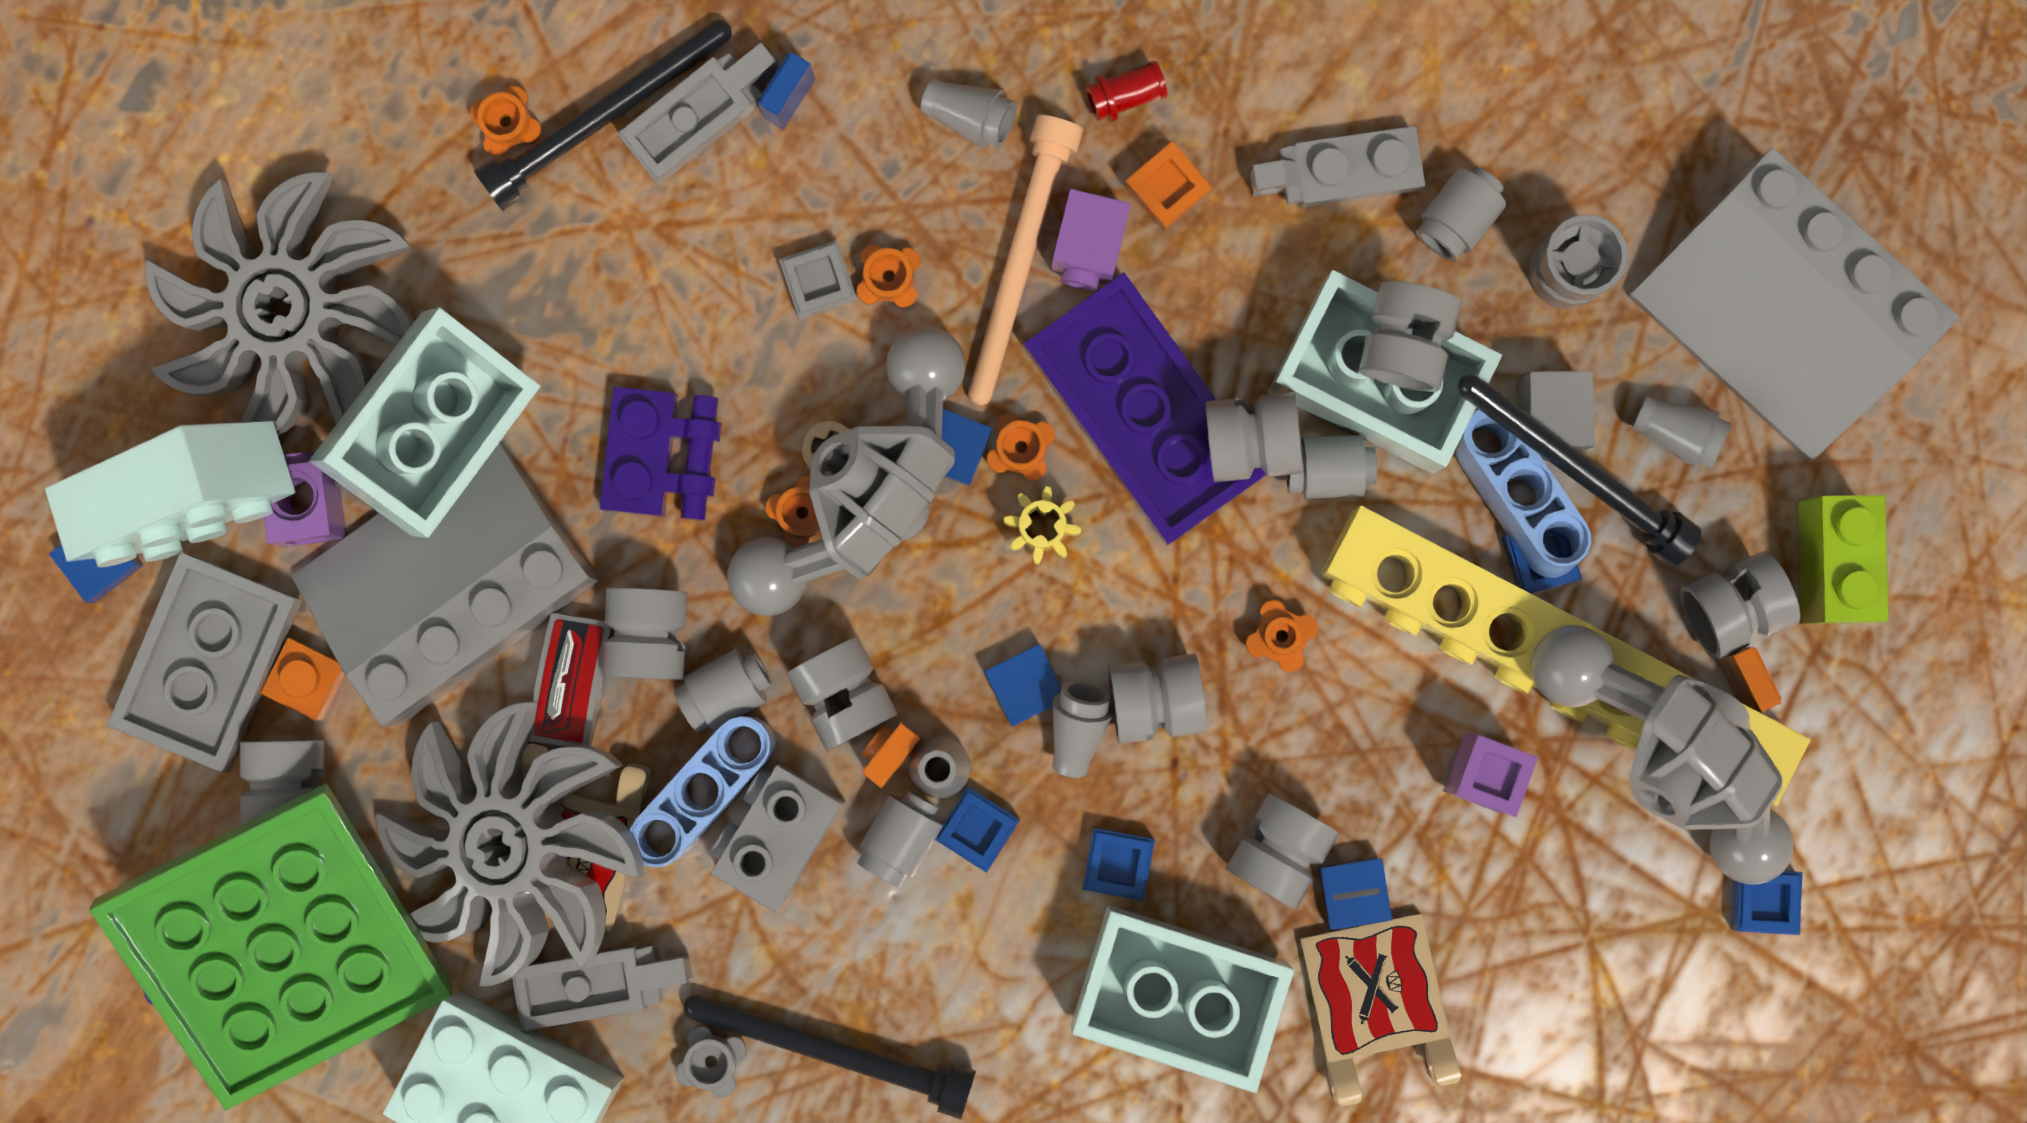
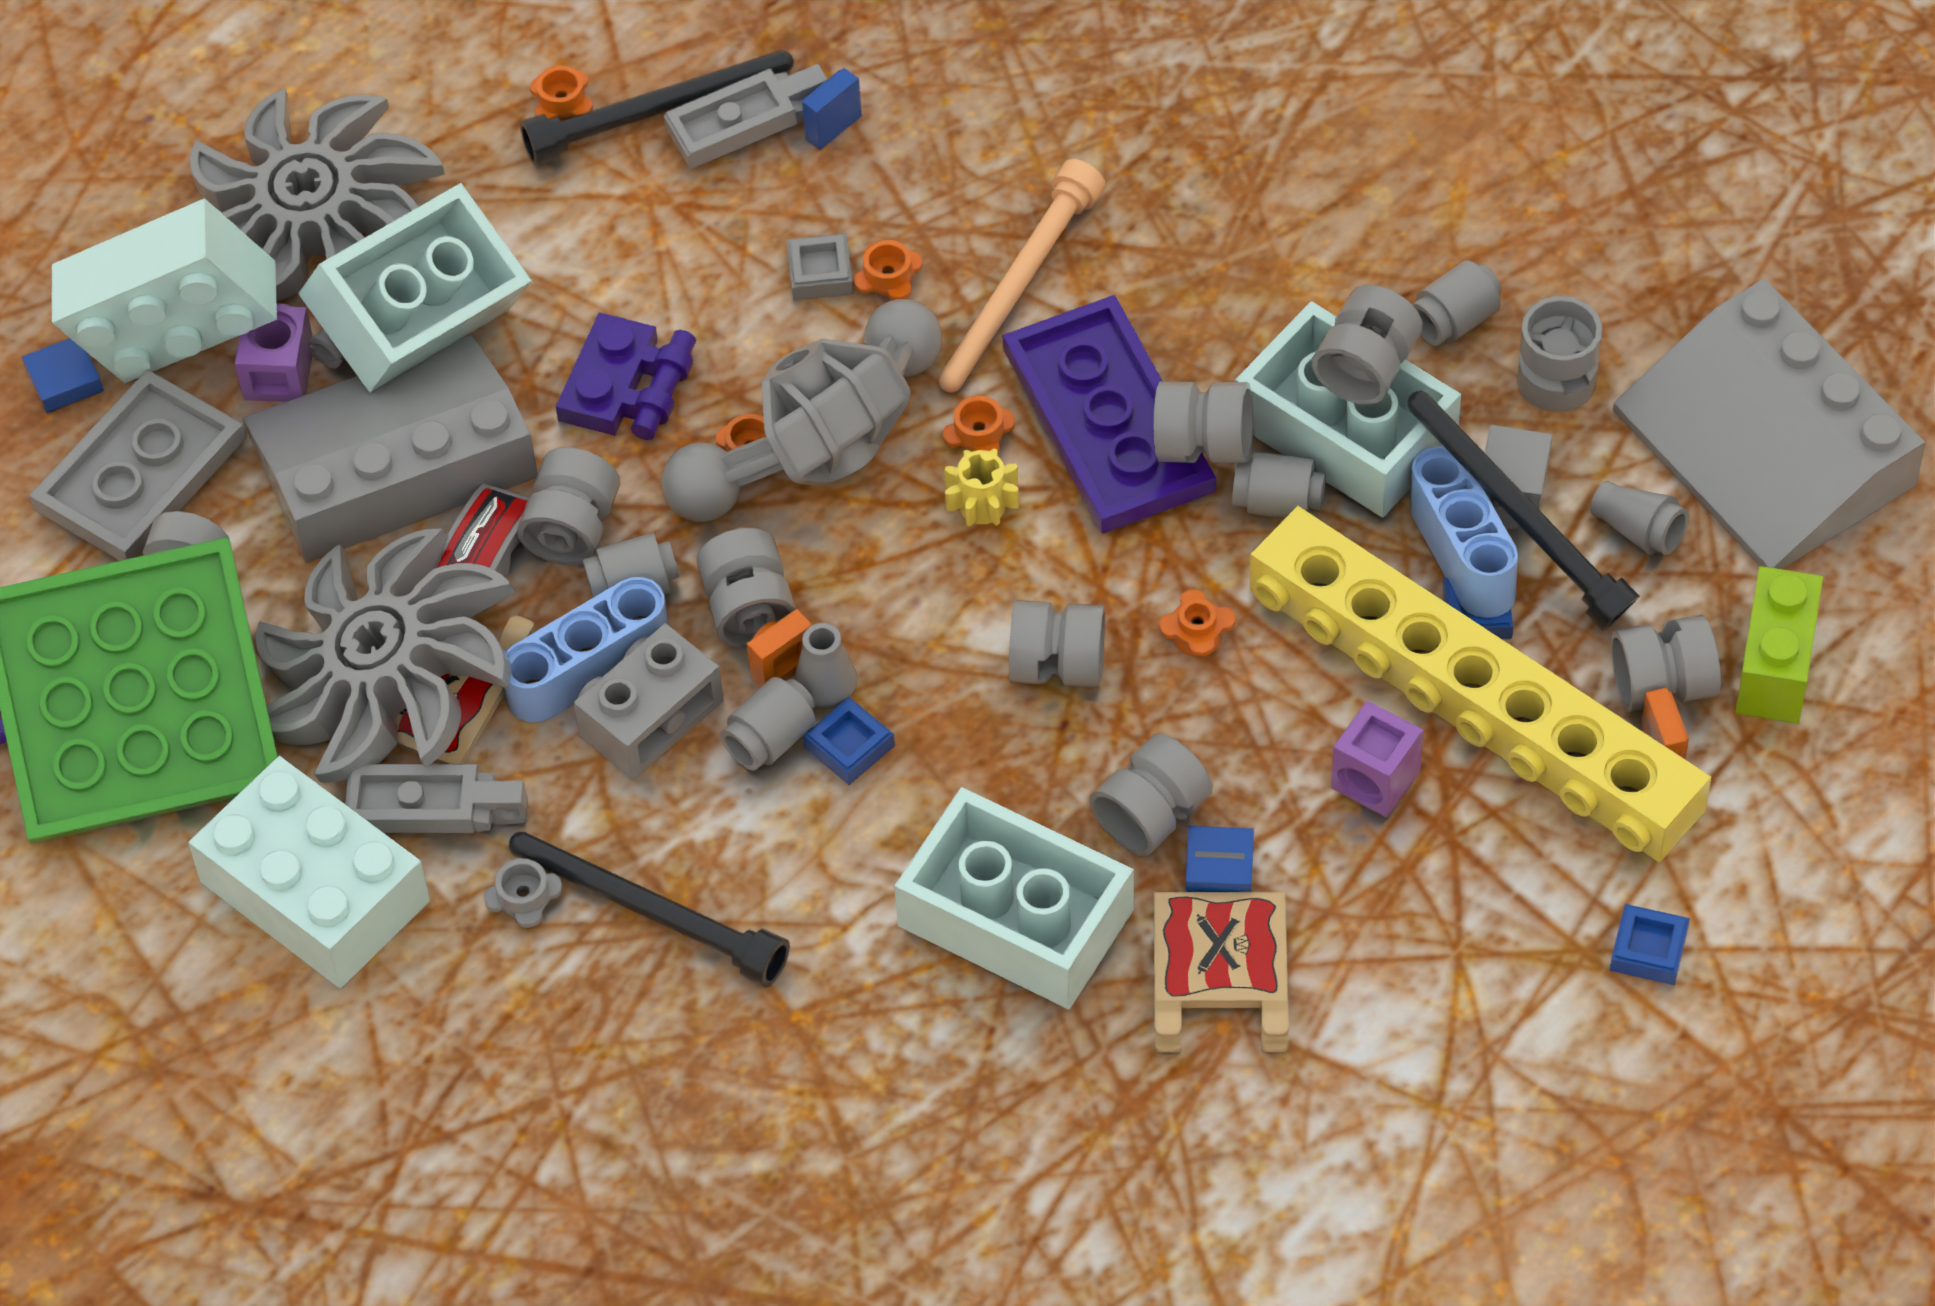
camera: 15 degrees right, 30 degrees down
orange plate [260,637,345,721] -> none
light grey cone [921,78,1017,149] -> none
blue tile [942,409,992,487] -> none
blue tile [984,644,1062,727] -> none
medium lavender brick [1051,189,1131,291] -> none
light grey cone [1052,680,1114,778] -> none
blue tile [1082,827,1155,901] -> none
red pin [1085,60,1168,123] -> none
orange plate [1124,141,1212,231] -> none
light grey hinge [1250,126,1425,208] -> none
light grey piece [1531,625,1794,885] -> none

